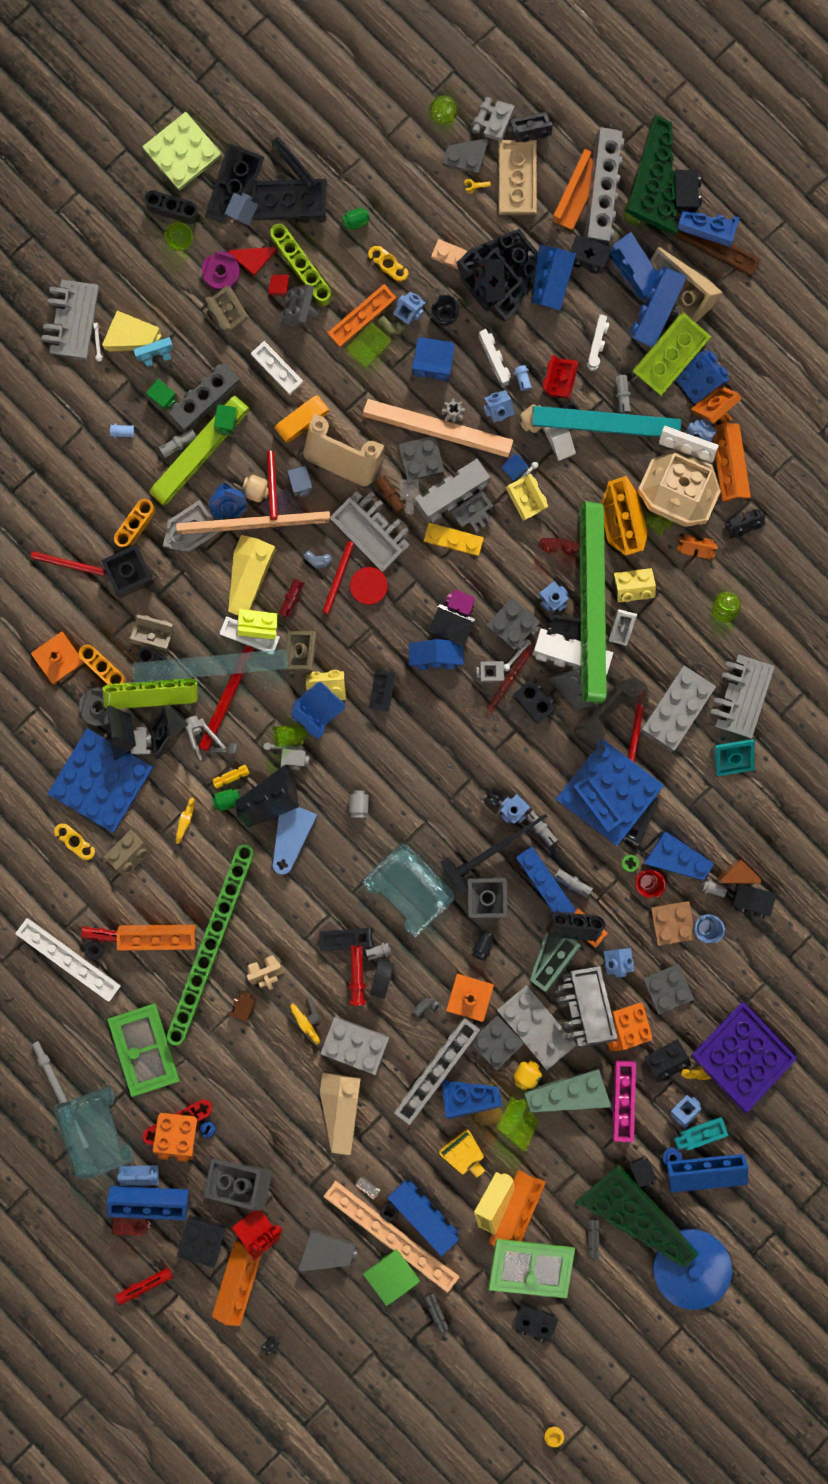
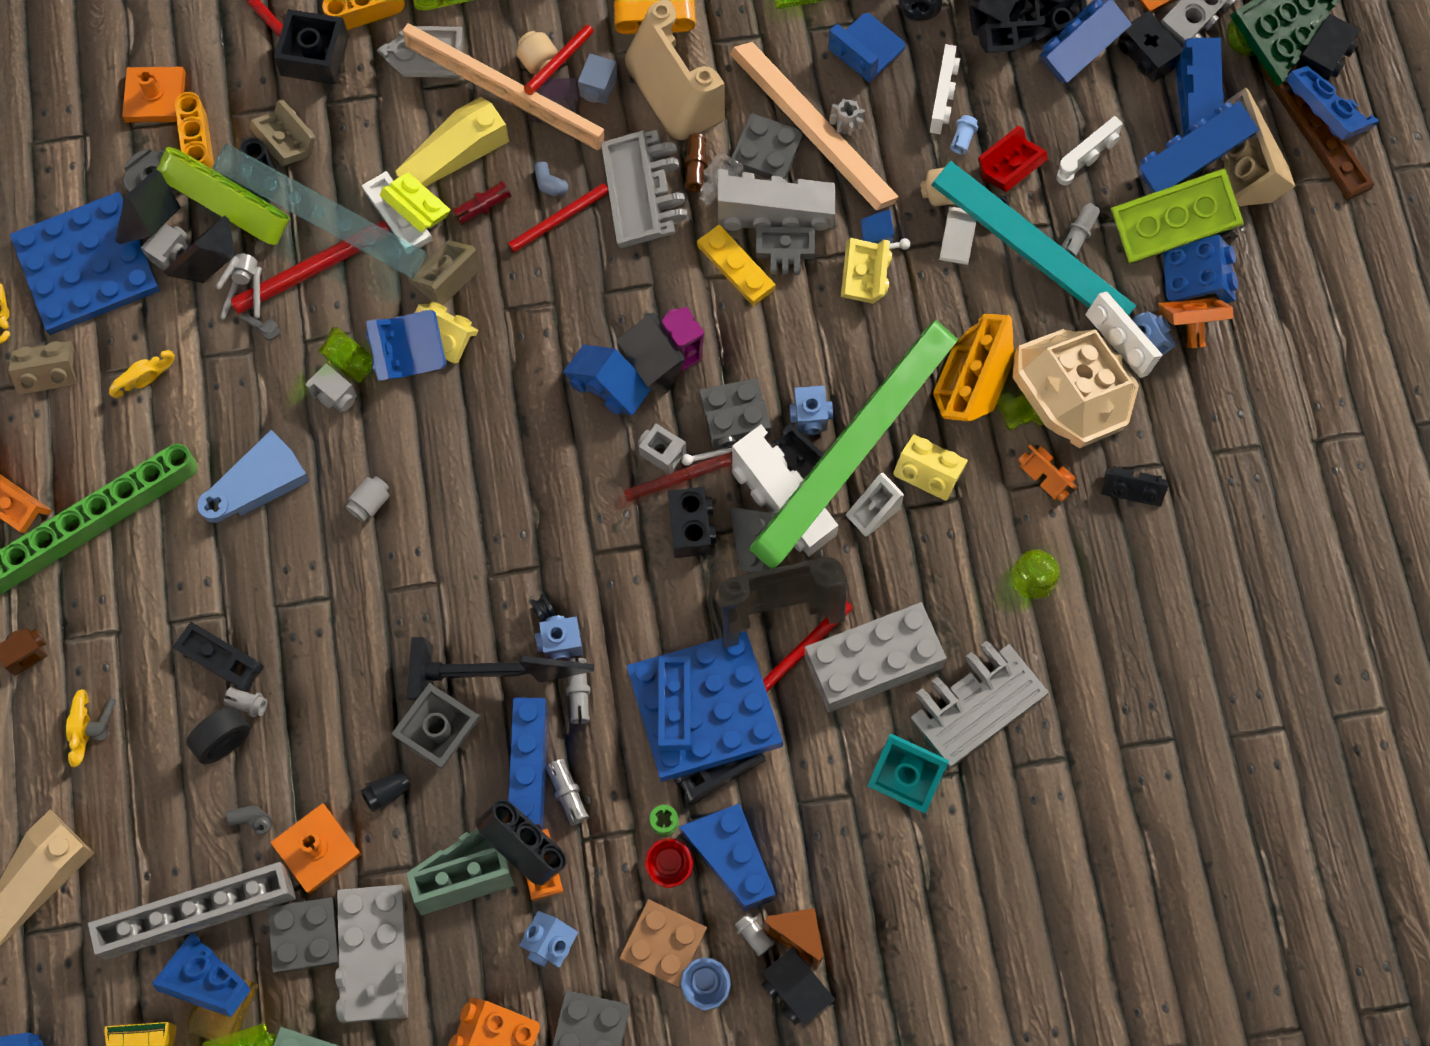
camera: 40 degrees right, 15 degrees down
blue tile [208,482,247,520] -> none
yellow axle [212,765,249,788] -> none
green brick [212,788,240,812] -> none
black wedge [235,766,299,828] -> none
tan hips [247,955,284,990] -> none
light grey hinge [264,742,304,751] -> none
light grey piece [321,1016,389,1075] -> none
red pin [349,945,366,1006] -> none
red tile [350,567,388,605] -> none
clear light blue windscreen [362,843,455,937] -> none
black hinge [368,670,396,712] -> none
medium blue brick [483,390,515,422] -> none
yellow head [513,1060,542,1091] -> none
clear red slope [539,538,581,555] -> none
hinge [555,966,617,1048] -> none
orange panel [713,422,751,502] -> none

